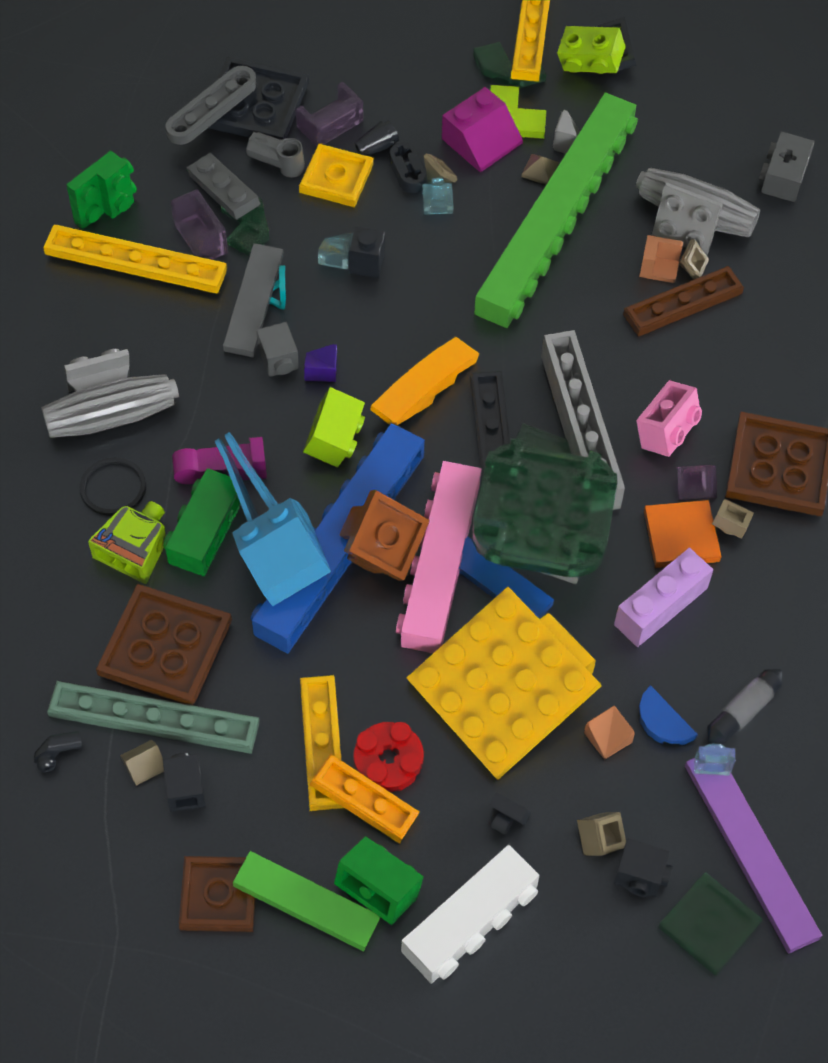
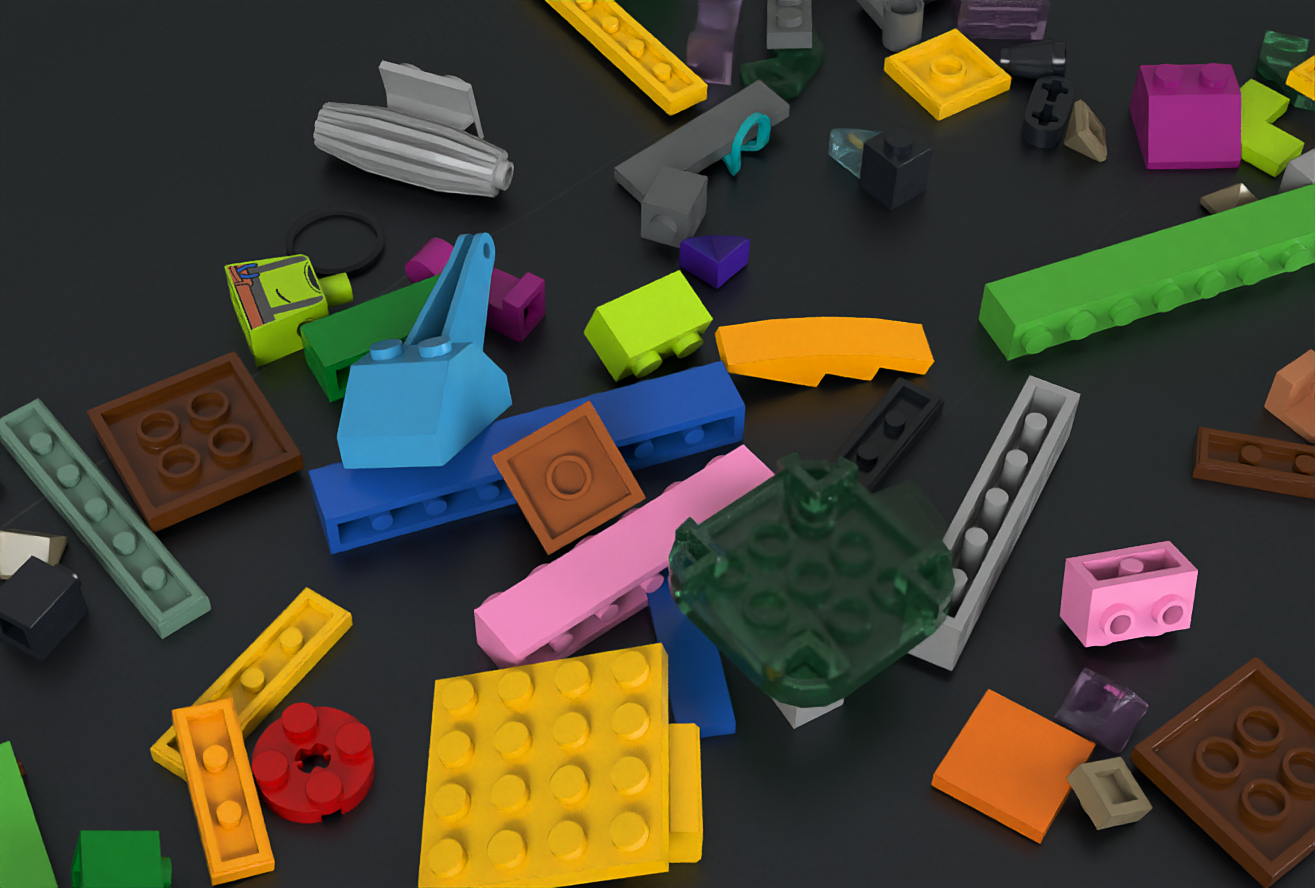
camera: 40 degrees right, 10 degrees down
clear light blue tile [422,178,454,215] -> none
lavender brick [614,547,714,647] -> none

